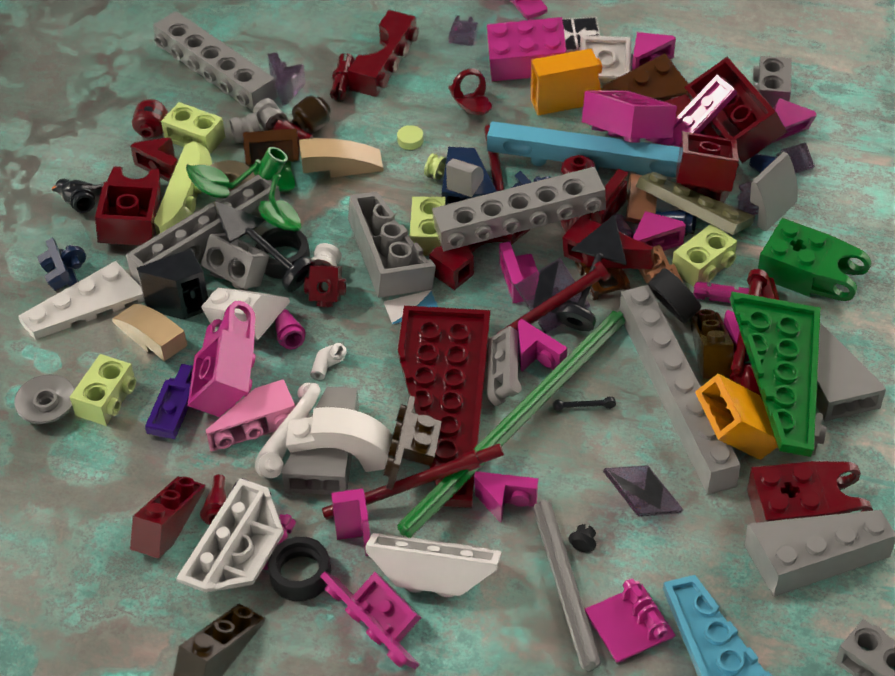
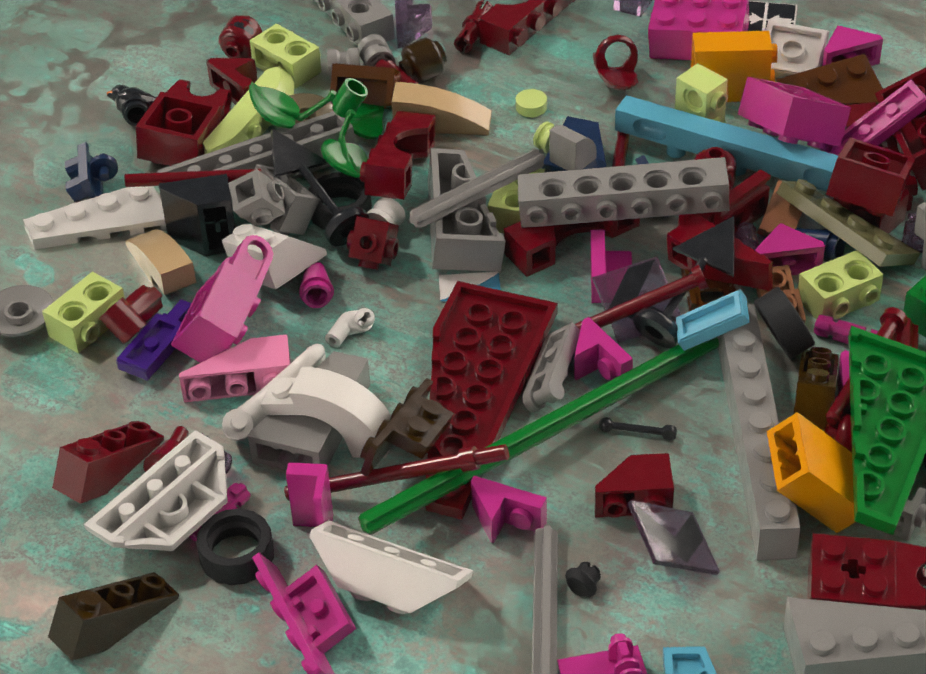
camera: 15 degrees right, 5 degrees down
none -> dark red piece [99,285,164,345]
none -> dark red bar [124,169,261,187]
none -> light grey brick [229,169,285,227]
none -> dark red arch [360,111,436,200]
none -> light grey axle [409,149,545,228]
none -> dark red slope [594,453,674,518]
none -> yellowish green brick [675,63,728,123]
none -> medium azure tile [676,289,750,351]

